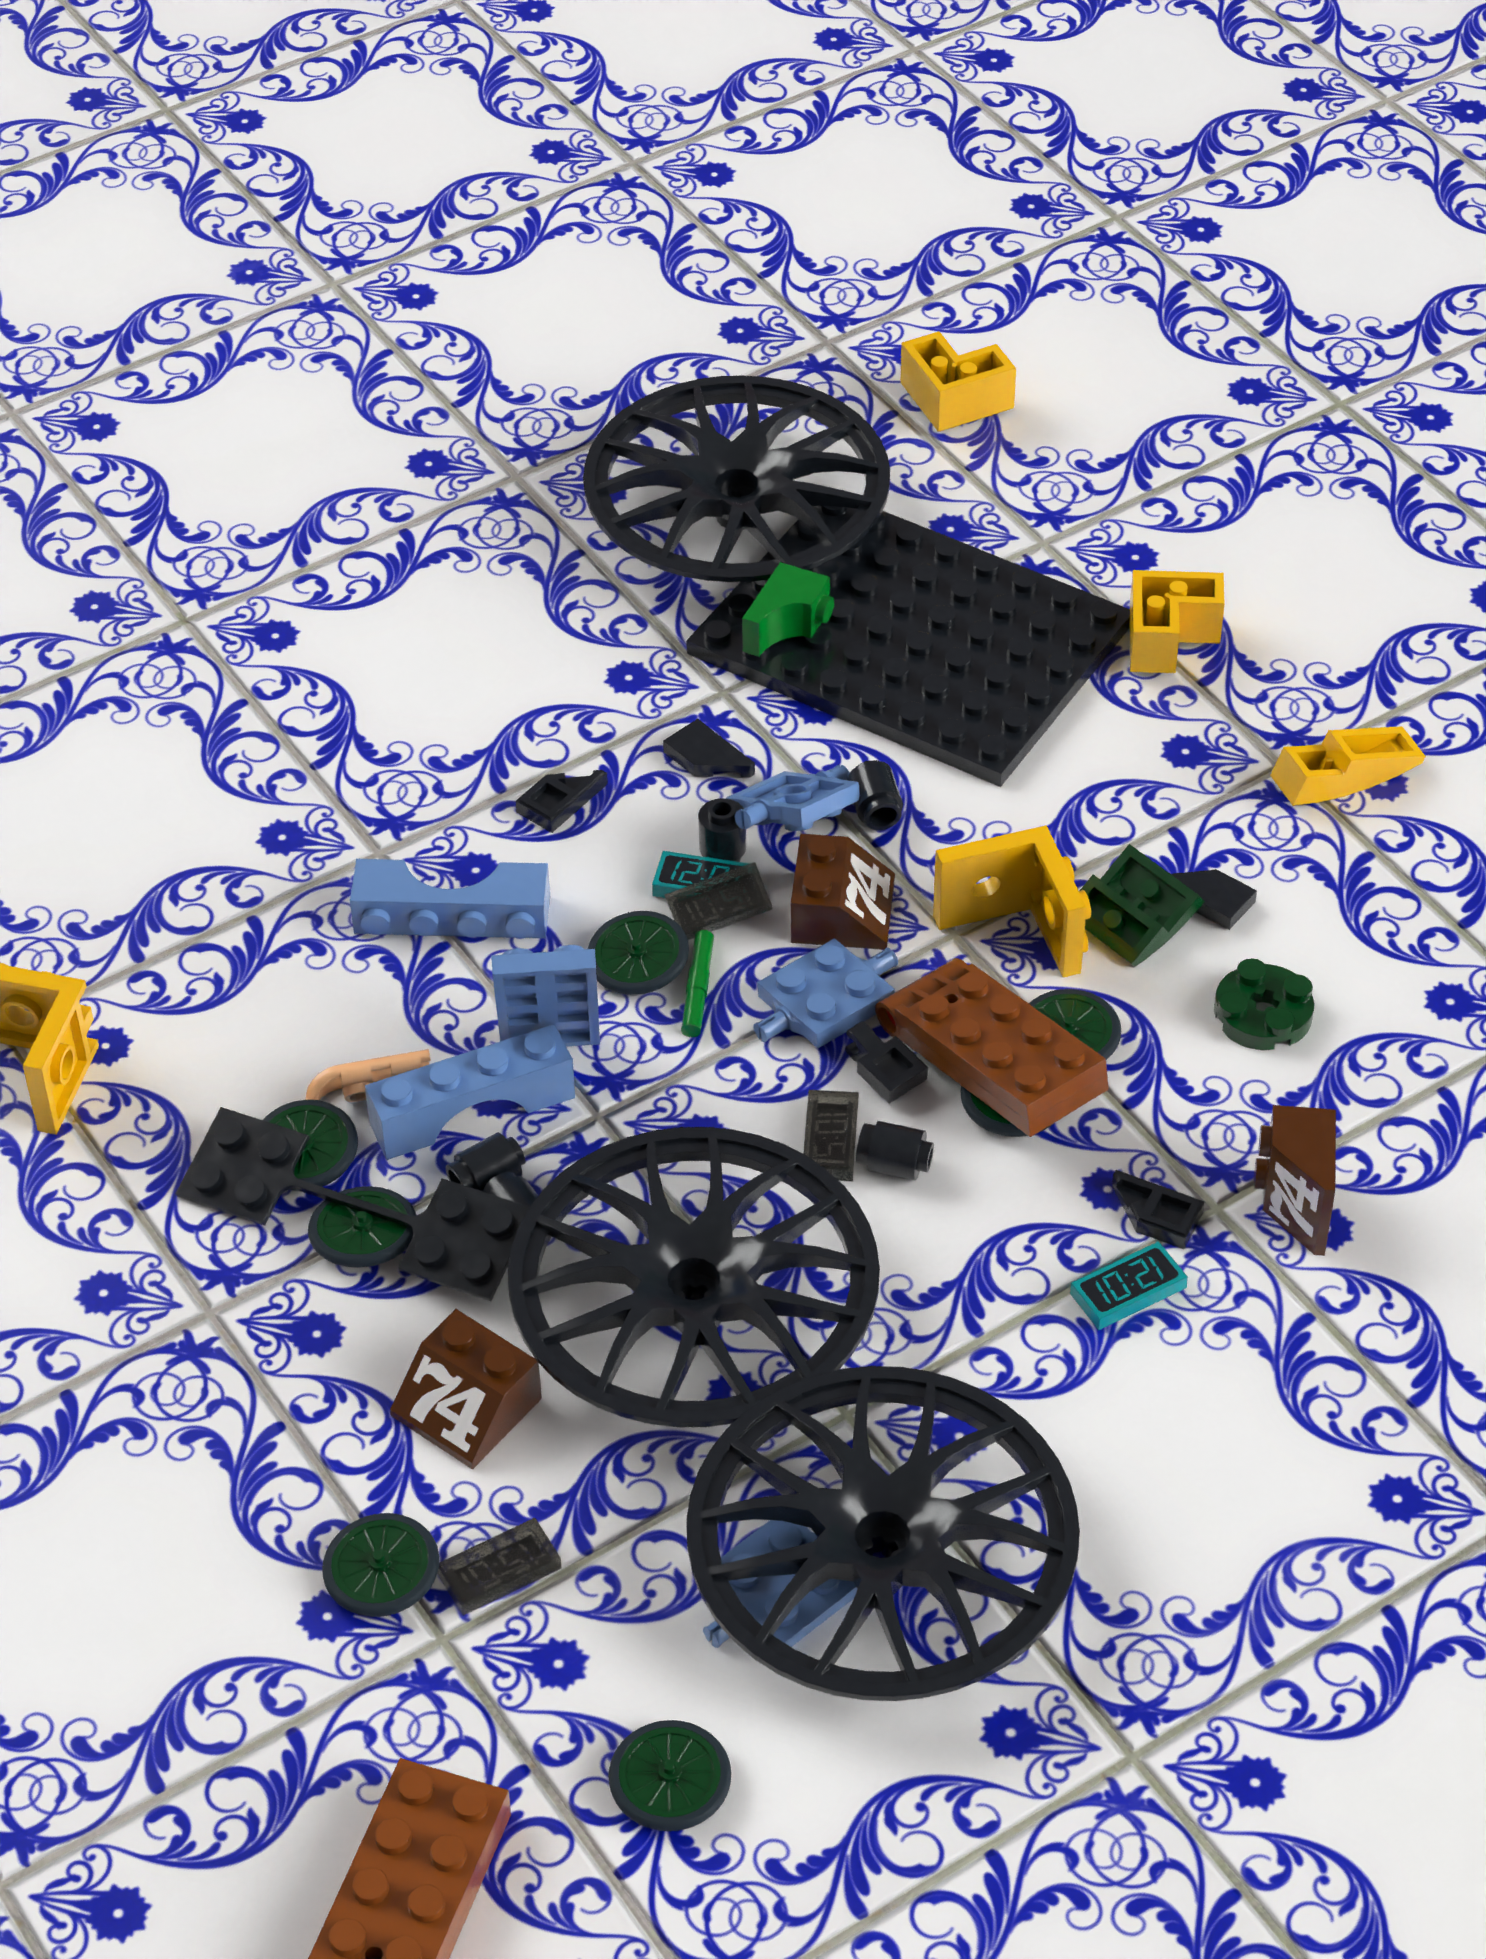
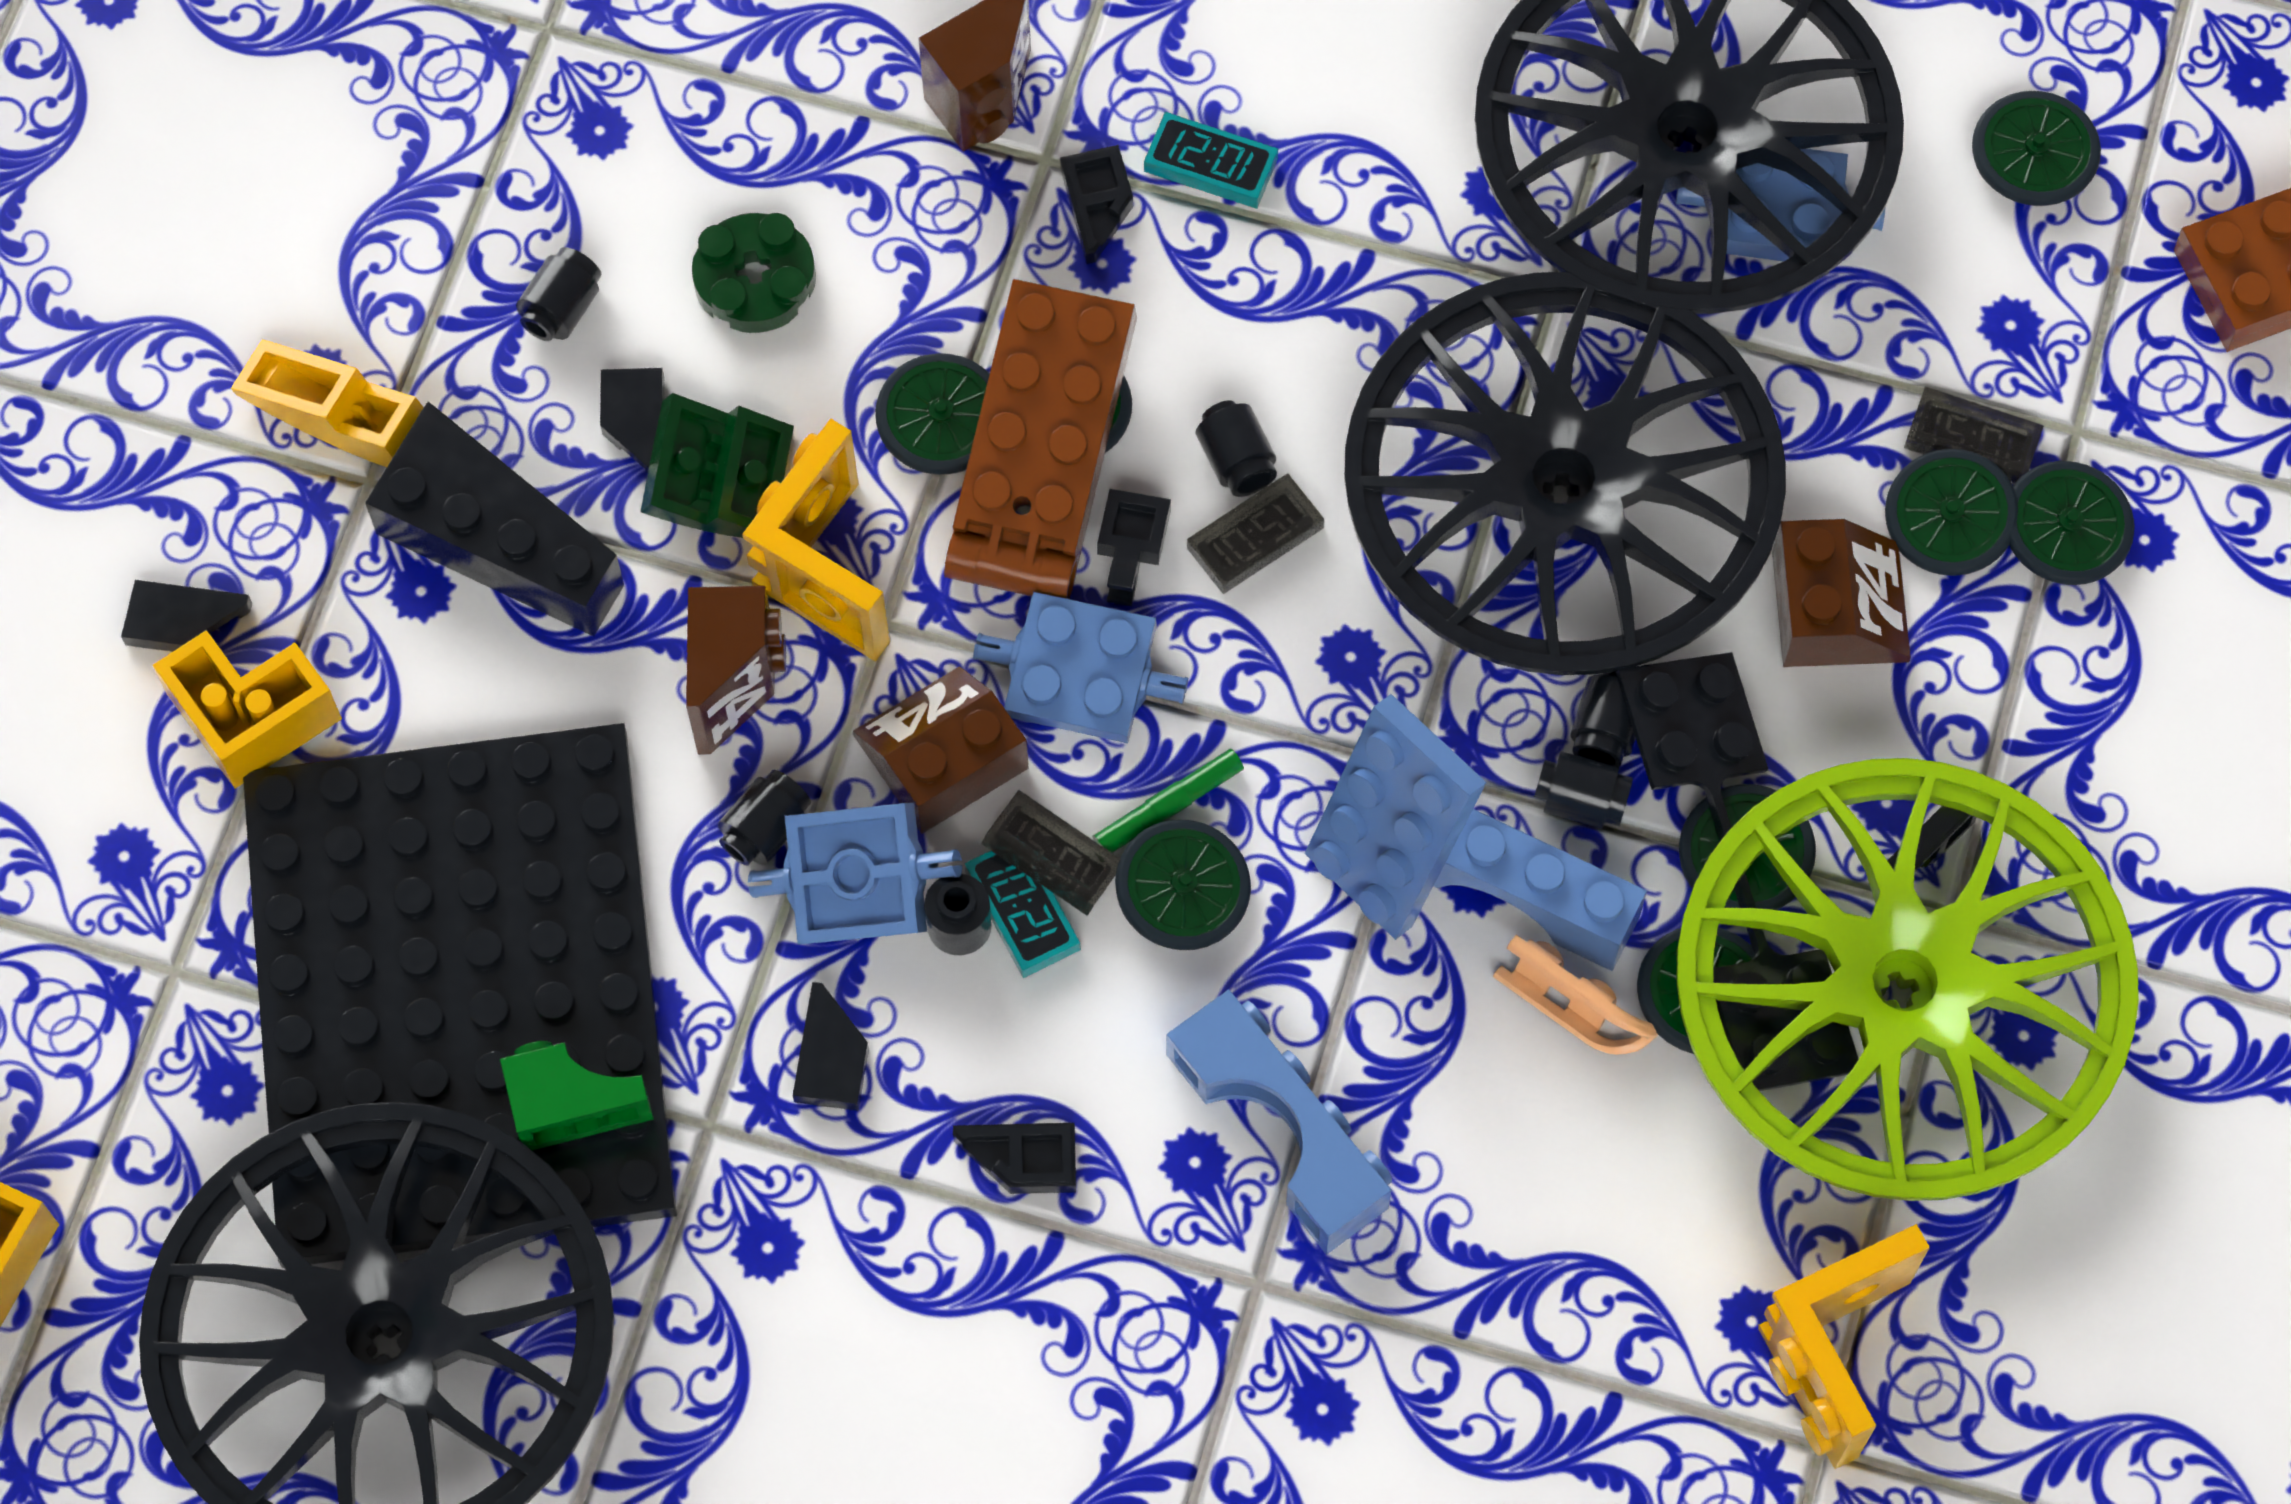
camera: 130 degrees left, 20 degrees up
none -> black tile [121,580,253,652]
none -> black wedge [365,401,624,637]
none -> black brick [516,247,602,341]
none -> reddish brown slope [686,586,786,755]
none -> lime wheel [1677,758,2139,1201]
none -> dark green wheel [1885,449,2018,576]
none -> black tile [1887,806,1977,872]

